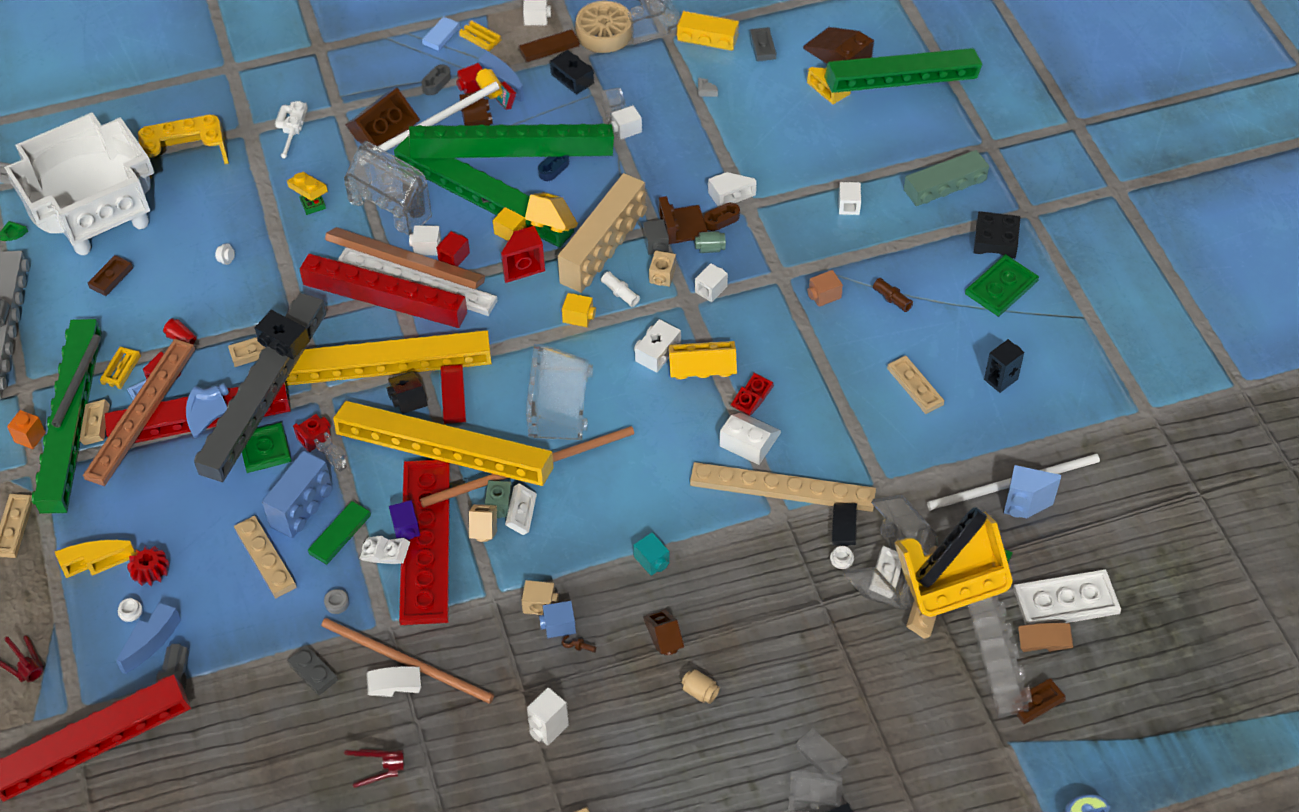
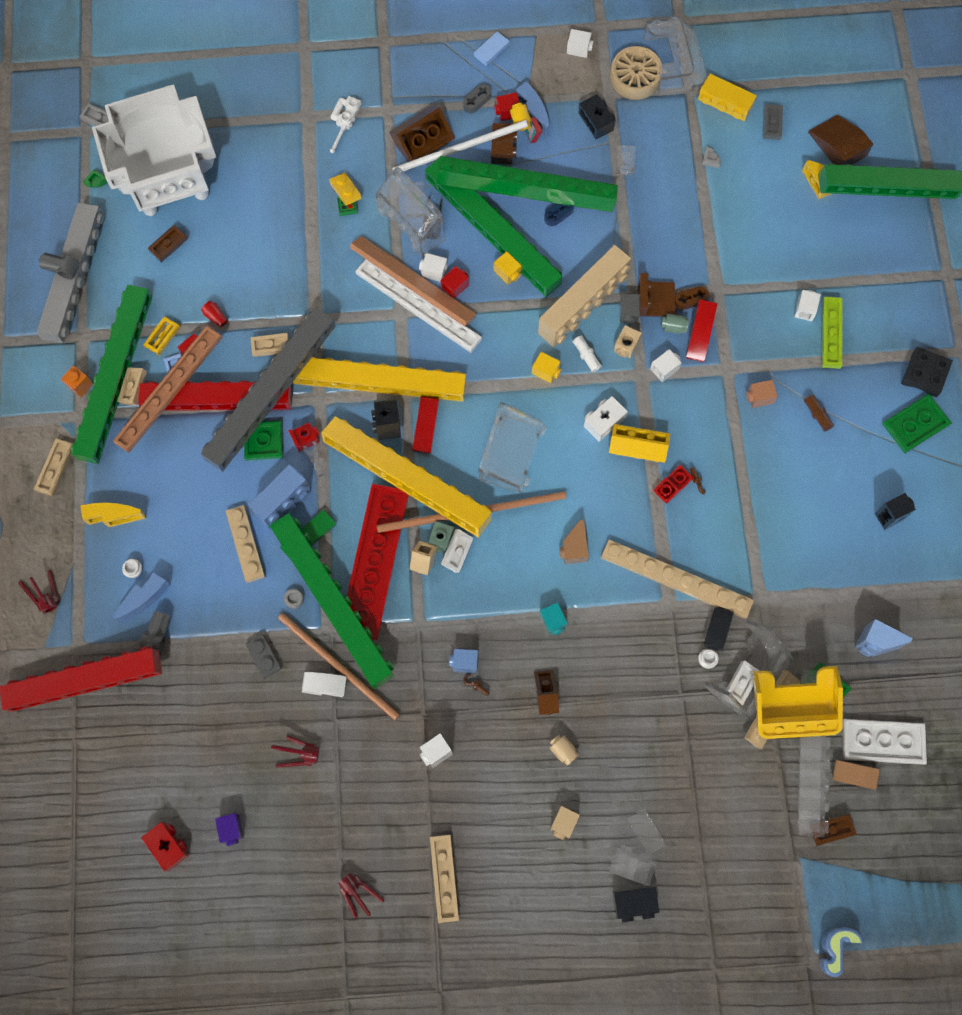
camera: 15 degrees right, 20 degrees up
dark grey piece [51,335,101,427] -> none
red gear [127,545,169,587] -> none
yellow windscreen [138,115,229,178] -> none
medium blue arm [186,384,229,438] -> none
white plate [216,244,235,265] -> none
black brick [254,310,310,360] -> none
red brick [299,254,468,328] -> none
white slope [359,536,410,564] -> none
dark purple brick [389,500,420,540] -> none
yellow tile [459,20,501,51] -> none
red slope [501,226,545,283] -> none
reddish brown tile [519,29,580,63] -> none
tan brick [522,580,559,615] -> none
yellow slope [525,192,578,233] -> none
white brick [610,105,642,140] -> none
white slope [708,172,756,207] -> none
white slope [720,412,781,465] -> none
tan tile [887,355,945,414] -> none
sand green brick [904,150,989,206] -> none
black beam [916,507,987,588] -> none
white piece [927,454,1100,511] -> none
none -> green brick [269,513,394,690]
none -> tan brick [550,806,580,840]
none -> medium nougat slope [559,520,589,564]
none -> red slope [686,300,718,362]
none -> reddish brown hand [690,467,706,495]
none -> lime plate [822,297,842,369]

